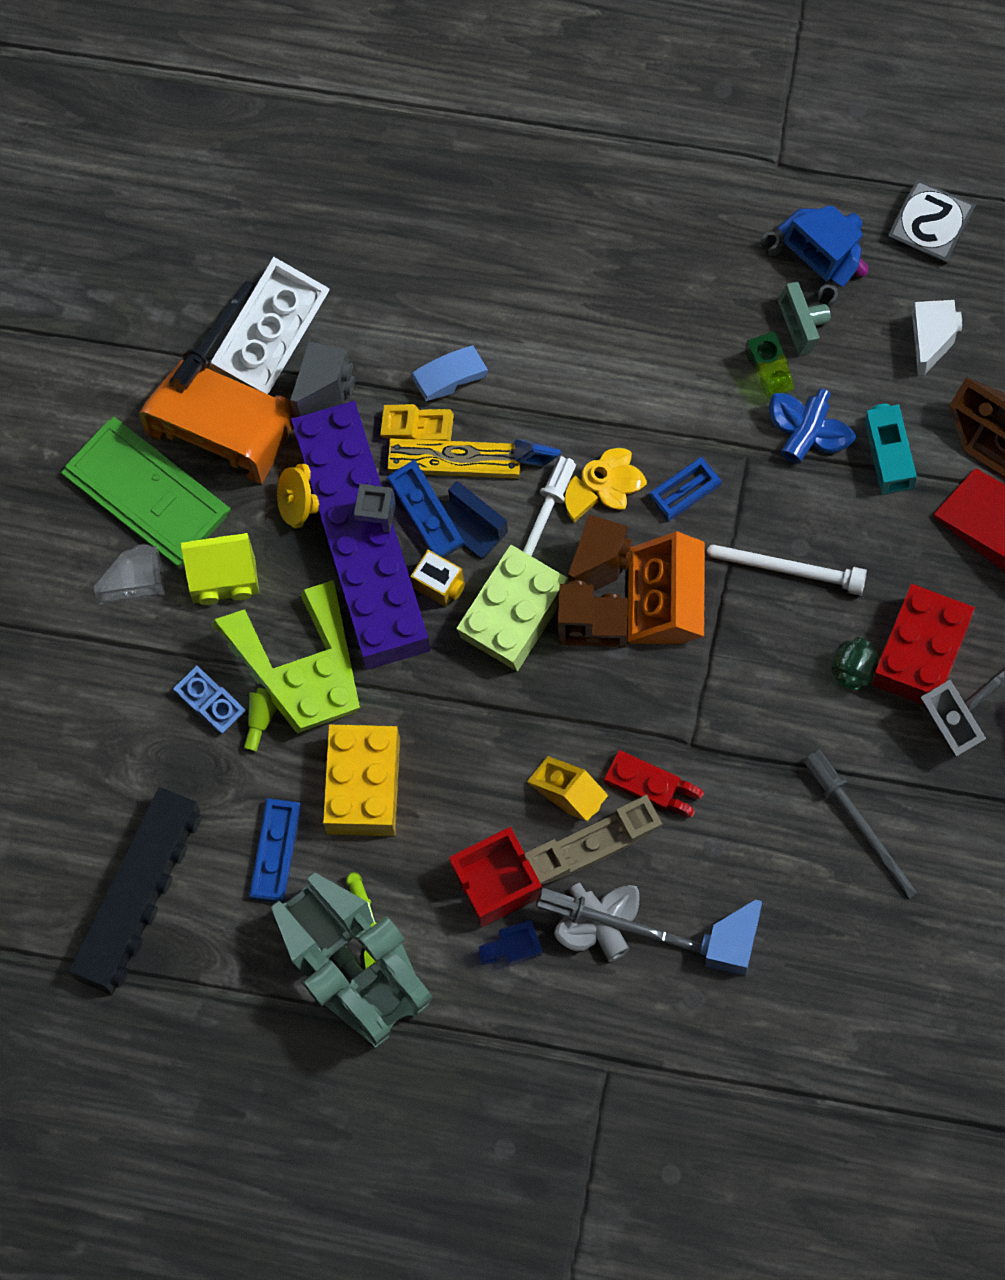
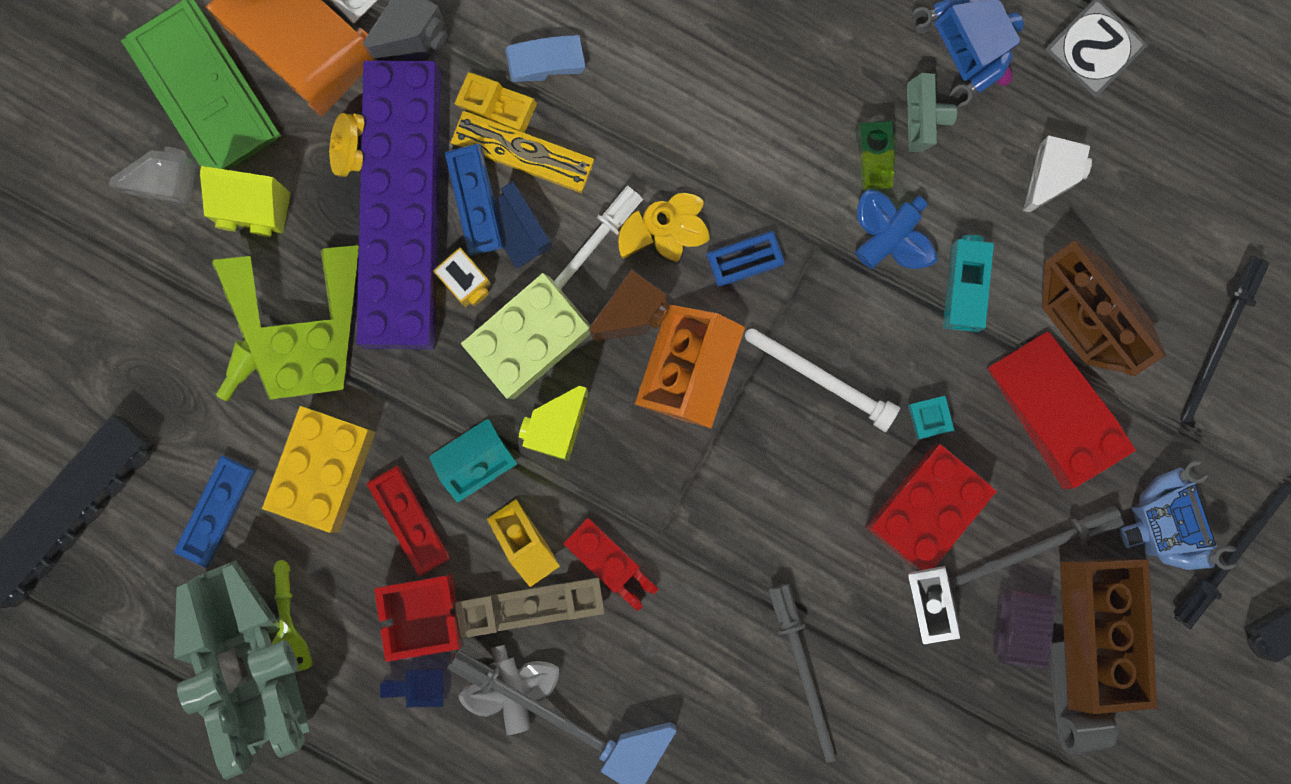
camera: 15 degrees right, 15 degrees up
medium blue slope [173,666,246,735] -> none
dark grey panel [354,484,396,533] -> none
blue slope [514,439,561,467] -> none
reddish brown brick [558,581,628,647] -> none
clear green head [831,637,880,690] -> none
none -> red tile [366,466,451,577]
none -> teal panel [429,419,517,503]
none -> neon yellow slope [519,386,589,461]
none -> teal plate [908,396,954,440]

